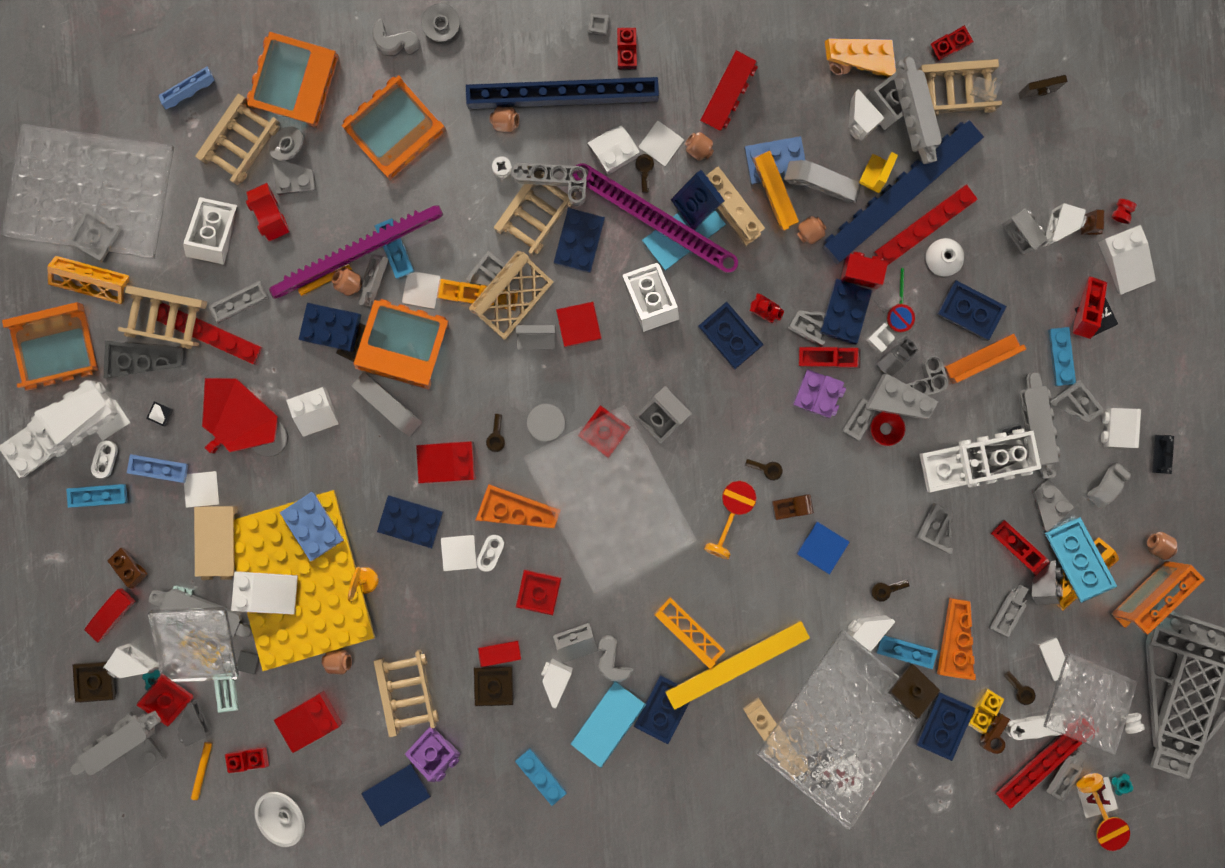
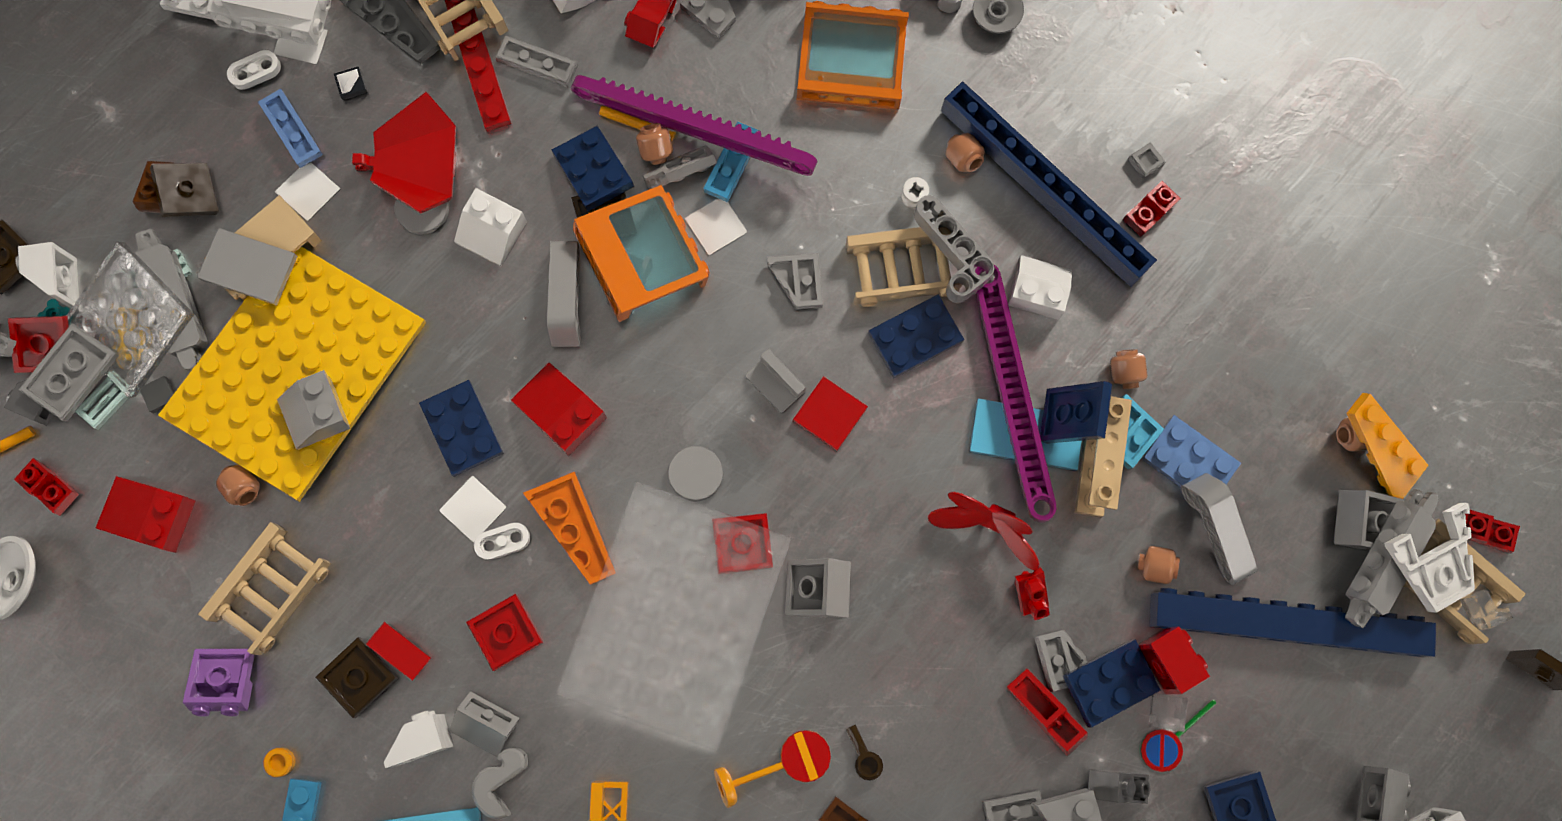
camera: 40 degrees right, 10 degrees down
dark azure plate [66,484,128,508] -> none
red slope [84,588,136,643] -> none
white slope [231,571,298,614] -> none
medium blue plate [280,491,344,561] -> none
light orange piece [348,567,379,602] -> none
dark blue tile [361,763,431,827] -> none
light orange slope [437,279,518,311] -> none
tan fence [469,251,553,340] -> none
dark brown plate [486,414,505,452] -> none
white slope [622,263,679,332] -> none
dark brown plate [635,154,654,193] -> none
white sticker [639,121,684,166] -> none
dark blue tile [698,302,764,370] -> none
red wedge [700,50,758,131] -> none
light orange fence [752,151,799,230] -> none
medium lavender plate [793,369,846,419] -> none
white slope [848,89,884,141] -> none
yellow panel [859,152,898,193] -> none
white panel [866,323,895,354] -> none
red plate [873,184,978,266] -> none
white piece [926,238,964,277] -> none
none -> light grey tile [19,323,120,422]
none -> dark brown plate [150,163,219,217]
none -> light grey tile [197,228,298,305]
none -> light orange tile [263,748,295,777]
none -> light grey slope [277,370,351,450]
none -> red piece [928,492,1039,571]
none -> medium azure wing [1121,394,1164,470]
none -> white wing [1384,503,1475,613]

